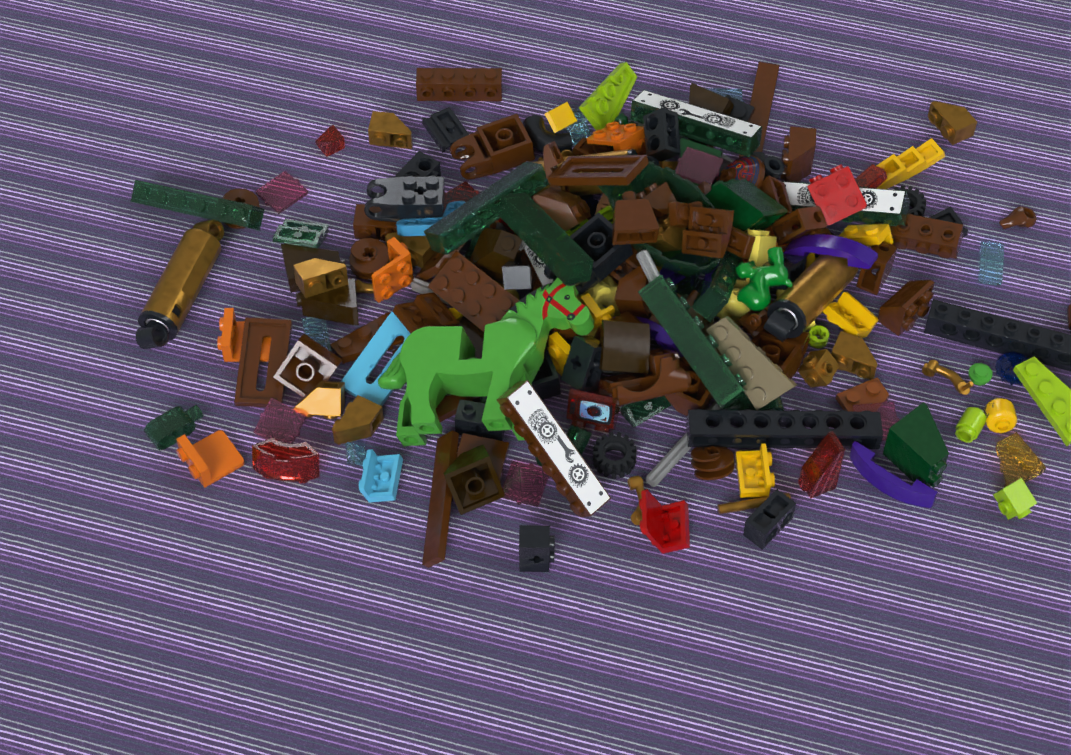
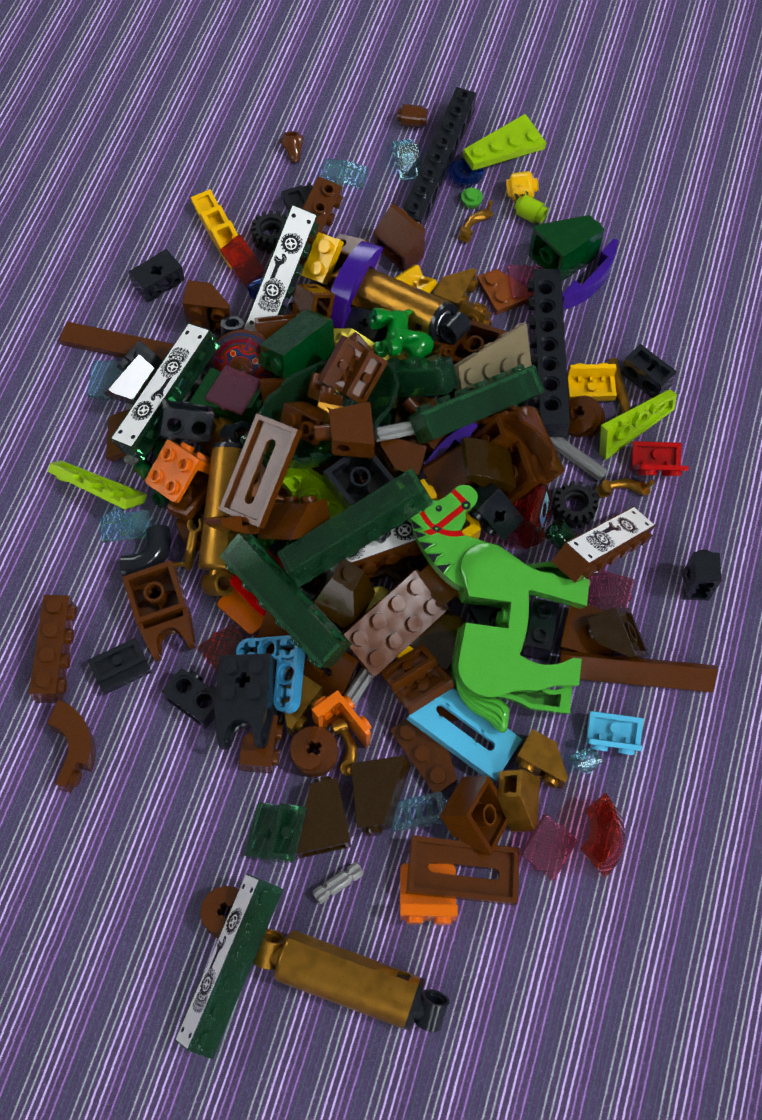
camera: 90 degrees left, 10 degrees up
clear green piece [144,405,203,450] -> none
orange bracket [176,430,245,488] -> none
clear pink piece [256,171,309,214] -> none
pearl gold slope [293,258,349,298] -> none
clear red slope [315,125,345,157] -> none
pearl gold slope [368,111,413,149] -> none
panel [502,261,536,290] -> none
yellow slope [544,102,577,133] -> none
clear red slope [798,431,845,499] -> none
red bracket [806,164,867,225] -> none
pearl gold slope [928,101,977,145] -> none
lime brick [993,478,1037,520] -> none
clear yellow wing [996,432,1046,487] -> none
none -> reddish brown arch [47,700,96,793]
none -> black brick [129,249,185,303]
none -> light grey axle [312,862,363,904]
none -> clear light blue slope [392,139,421,181]
none -> lime wing [599,389,677,460]

